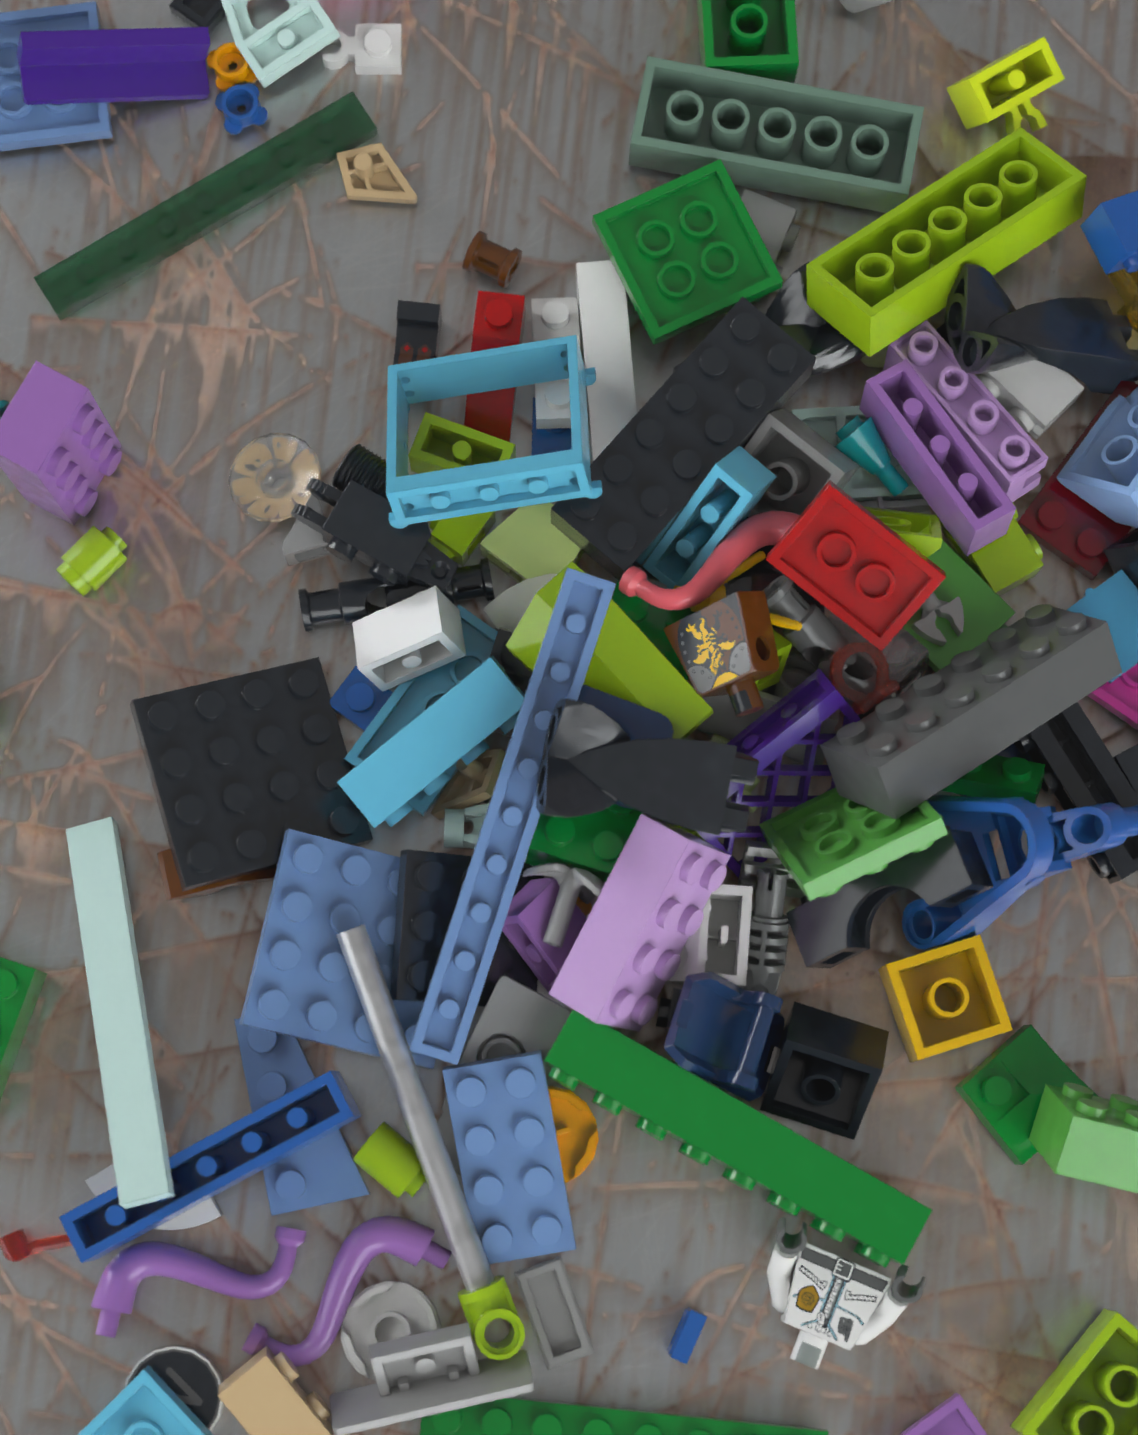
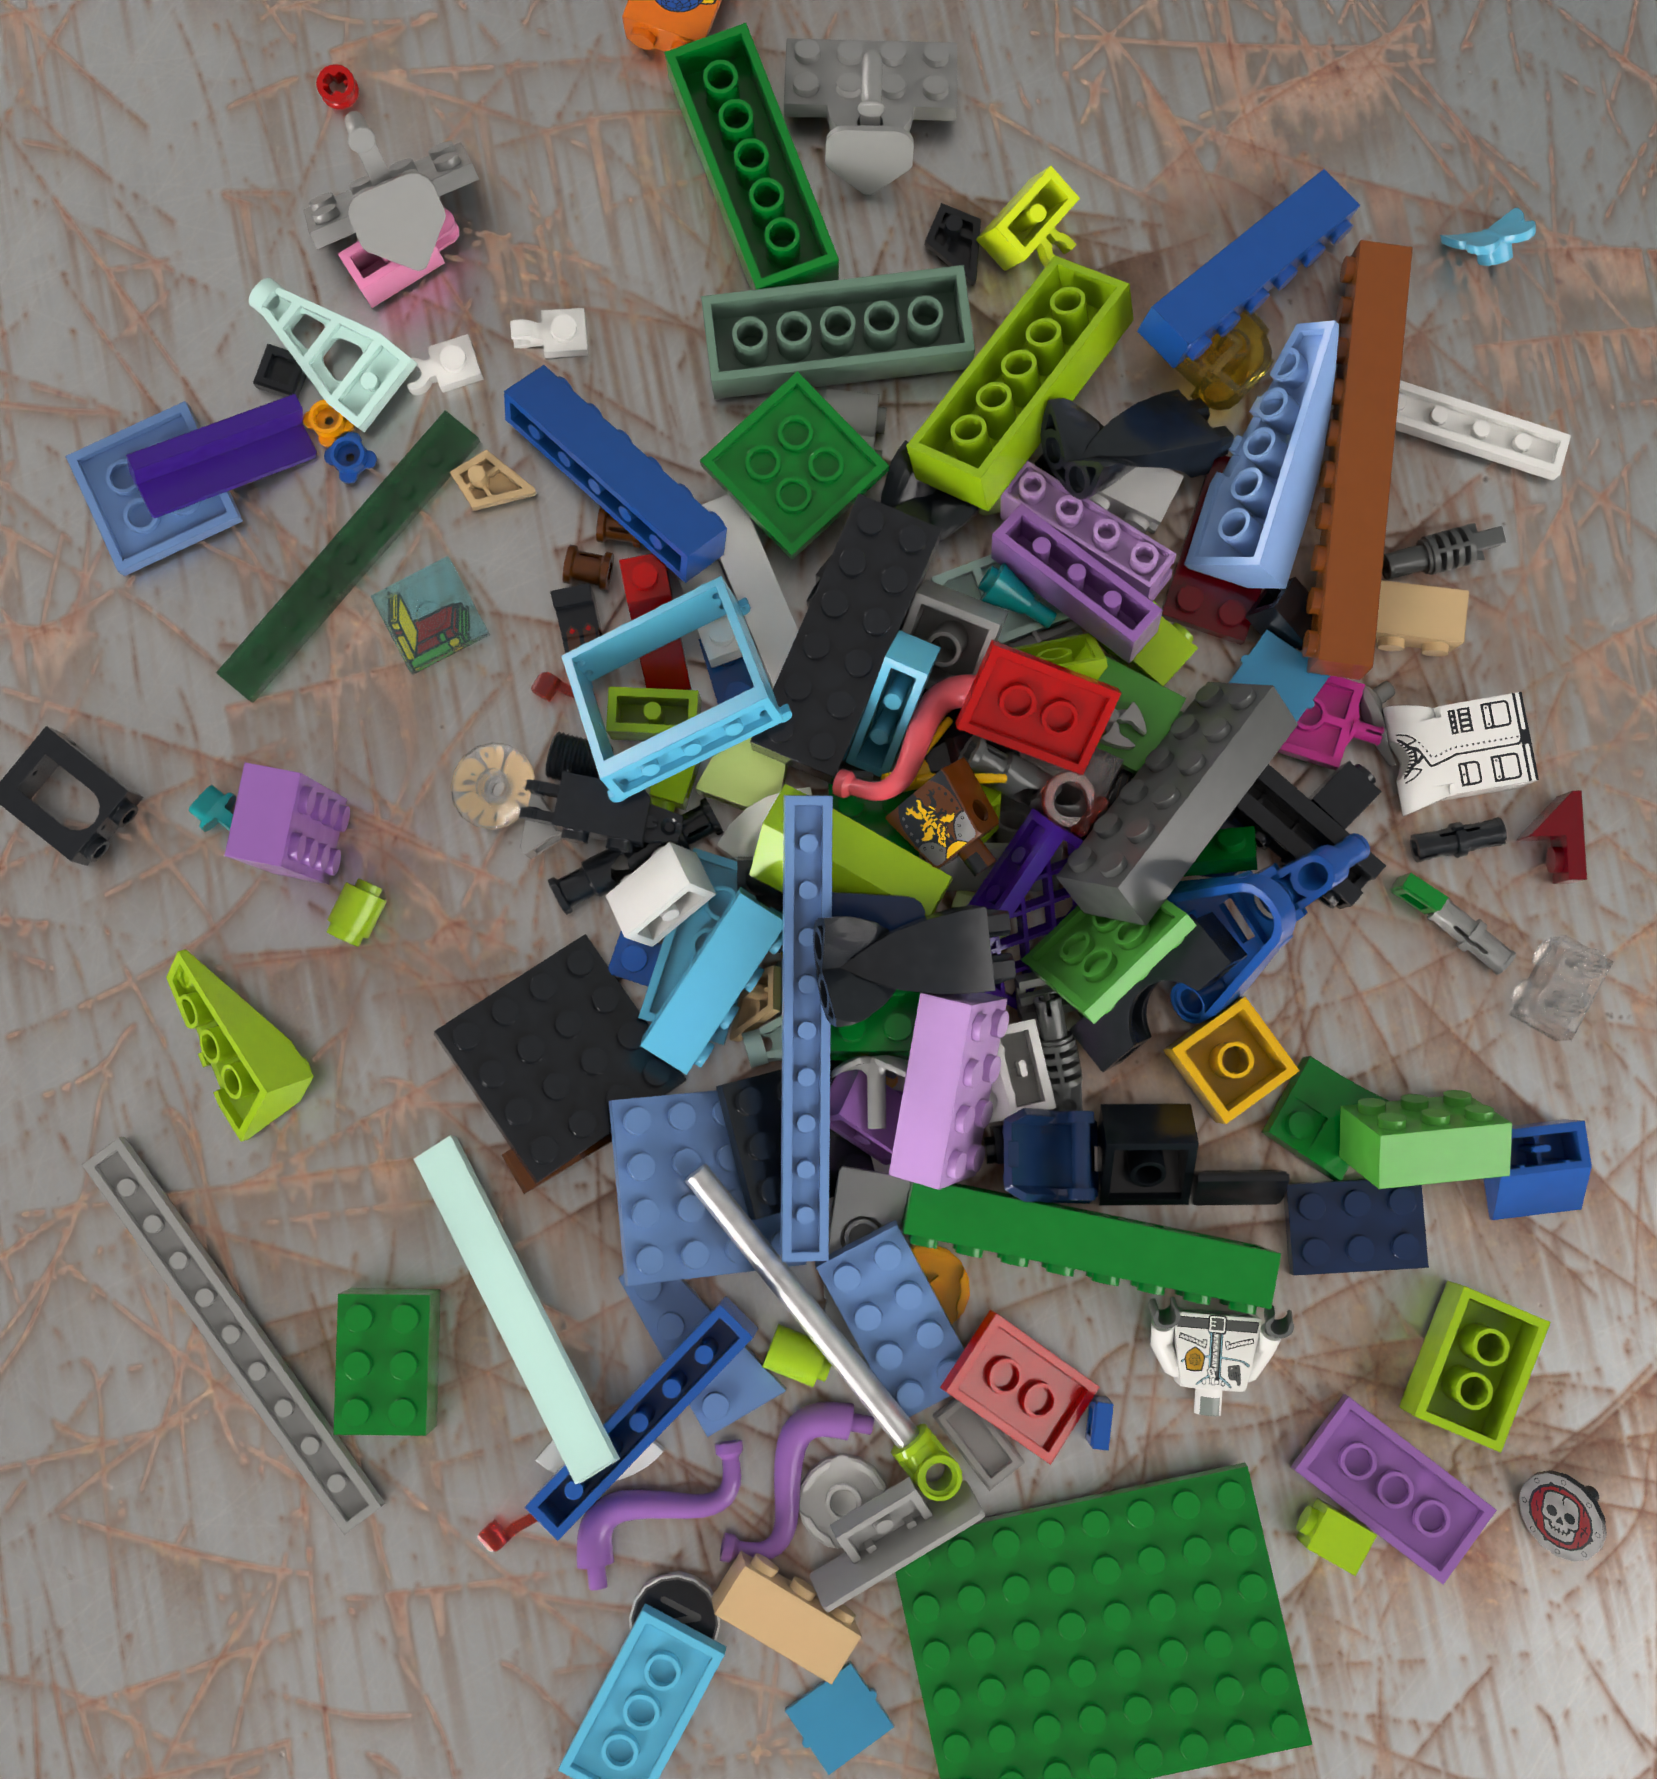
camera: 15 degrees left, 5 degrees up
none -> clear light blue tile [371,556,490,675]
none -> blue brick [504,365,727,583]
none -> white plate [510,308,588,358]
none -> clear red hand [531,672,596,702]
none -> reddish brown bush [562,544,614,591]
none -> black piece [924,203,981,285]
none -> plate [940,1310,1100,1465]
none -> black slope [1191,1170,1290,1206]
none -> dark blue plate [1284,1179,1429,1276]

